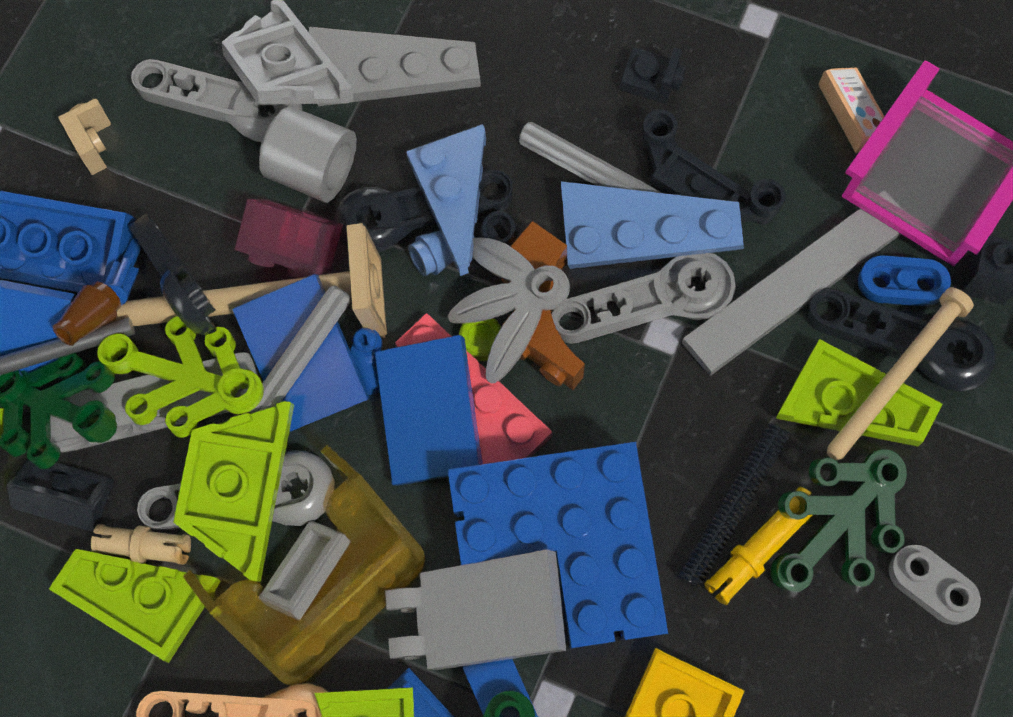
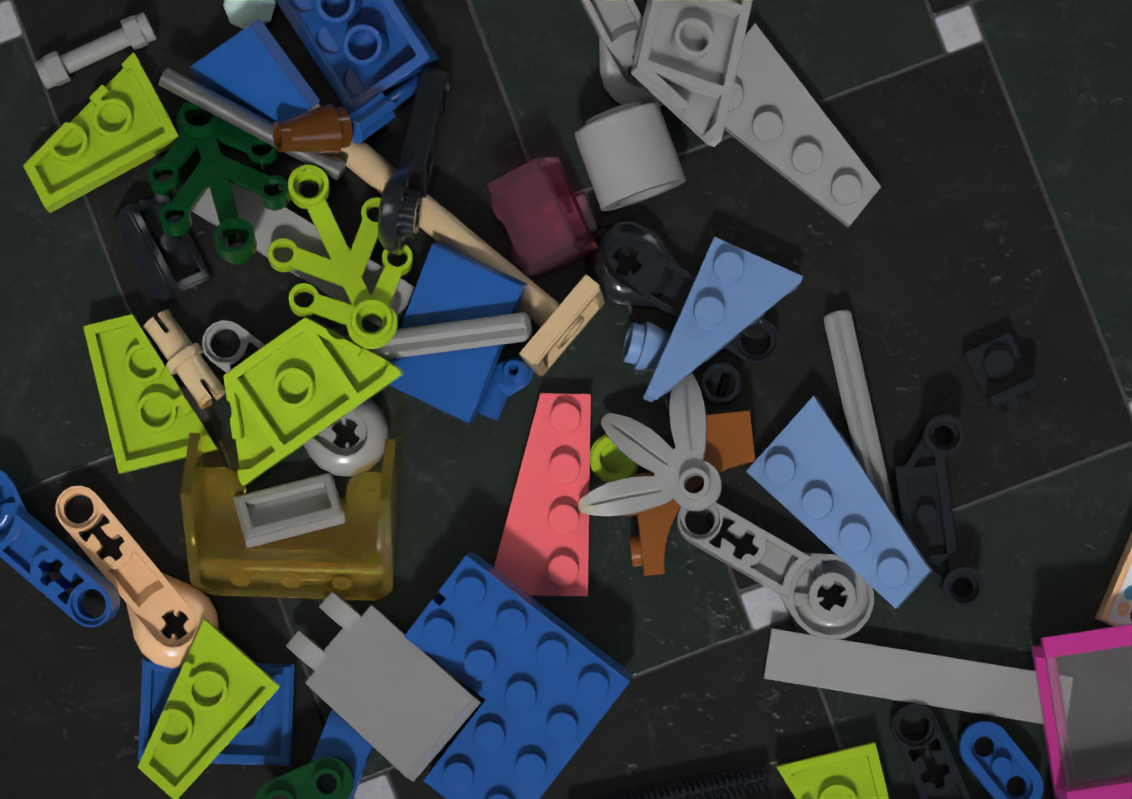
camera: 45 degrees right, 15 degrees up
blue tile [375,335,483,486] -> none

